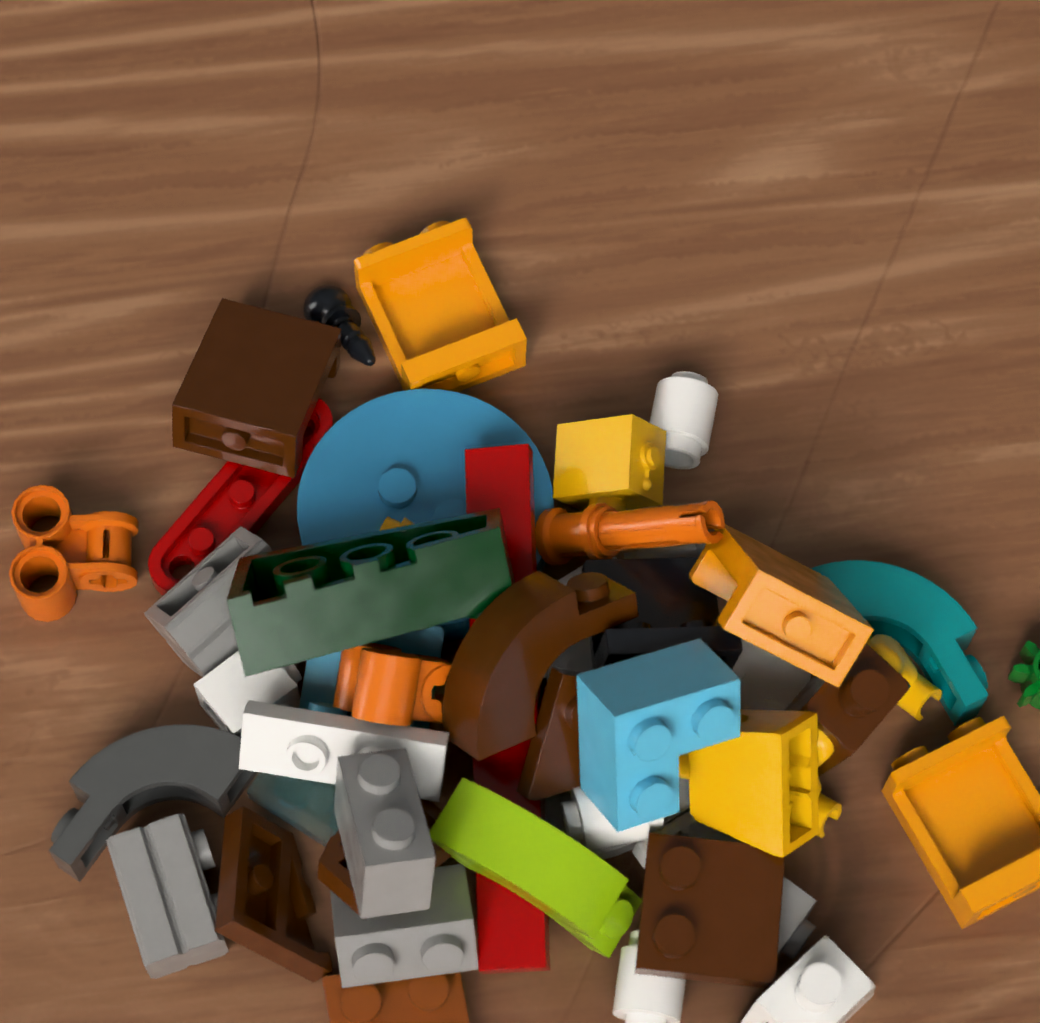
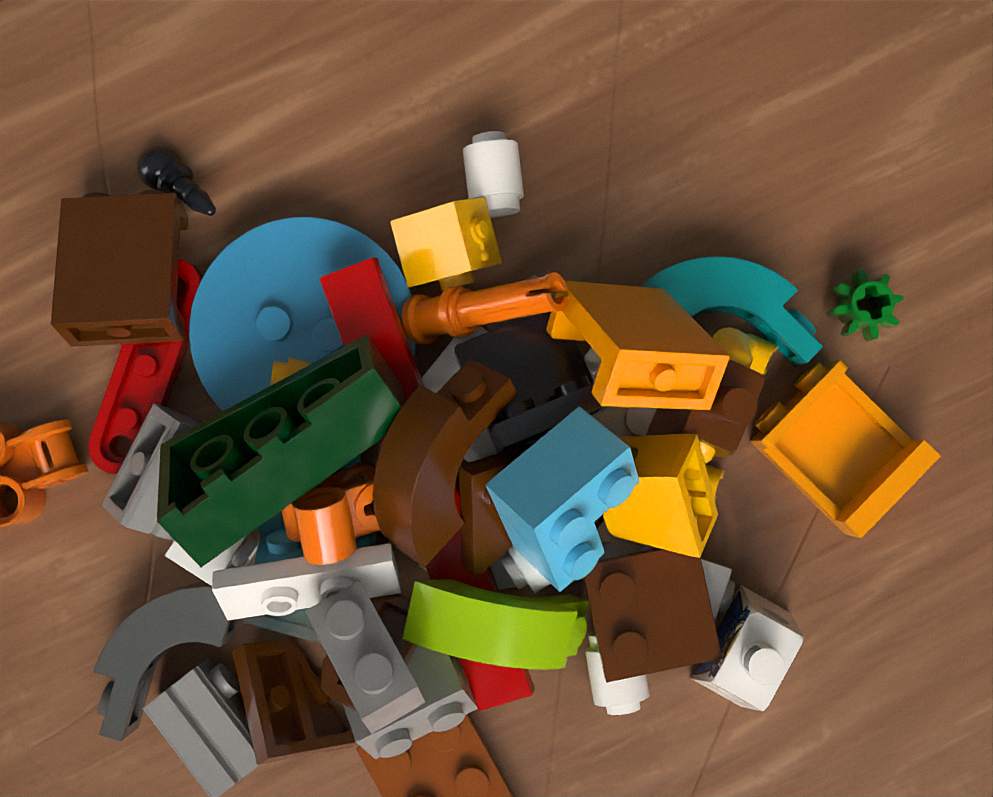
camera: 15 degrees left, 20 degrees up
light orange panel [354,218,527,392] -> none

